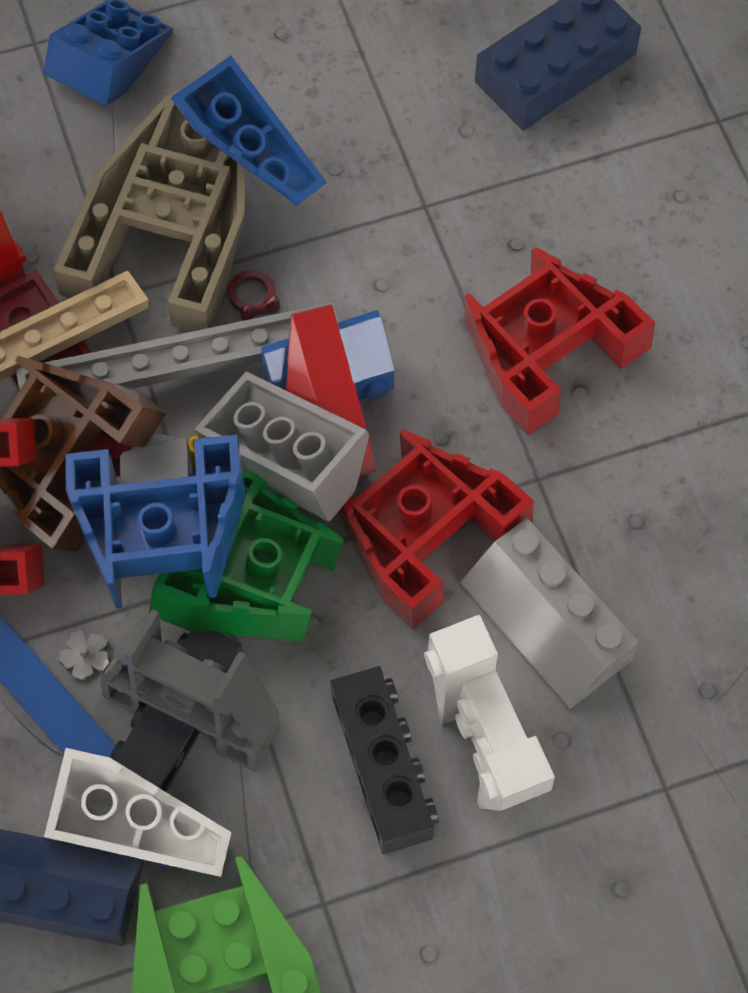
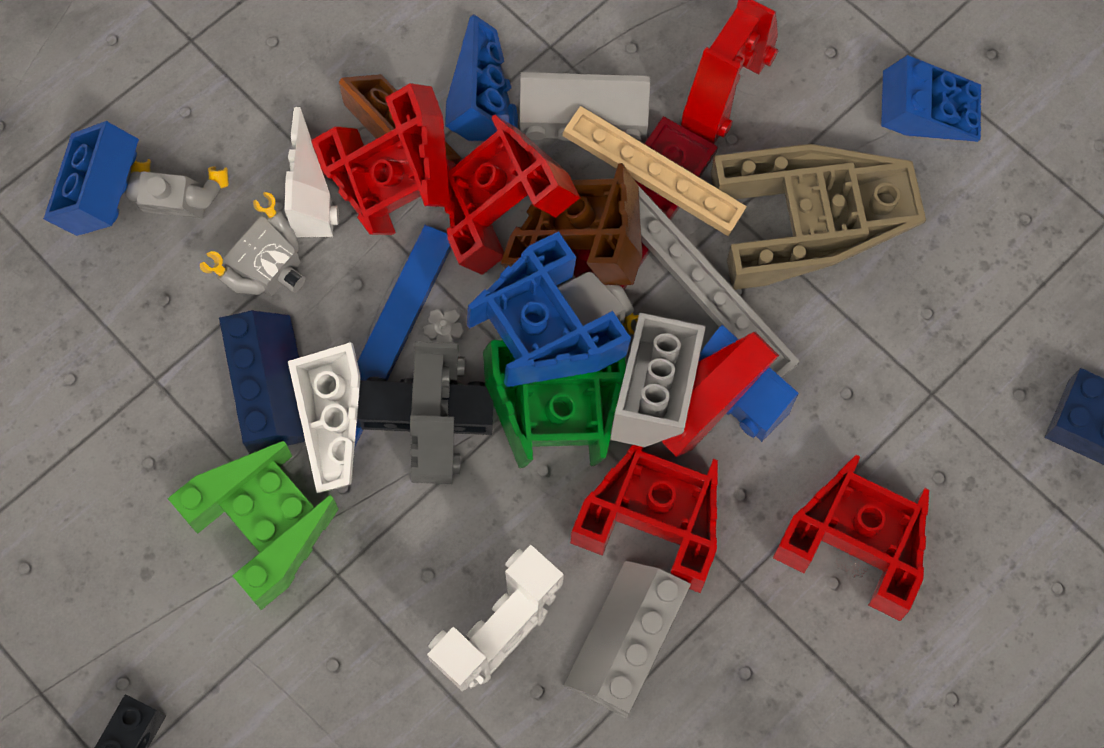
camera: 65 degrees right, 5 degrees up
blue wedge [171,55,327,206] -> none
dark red piece [228,270,280,321] -> none
black brick [330,666,439,855] -> none

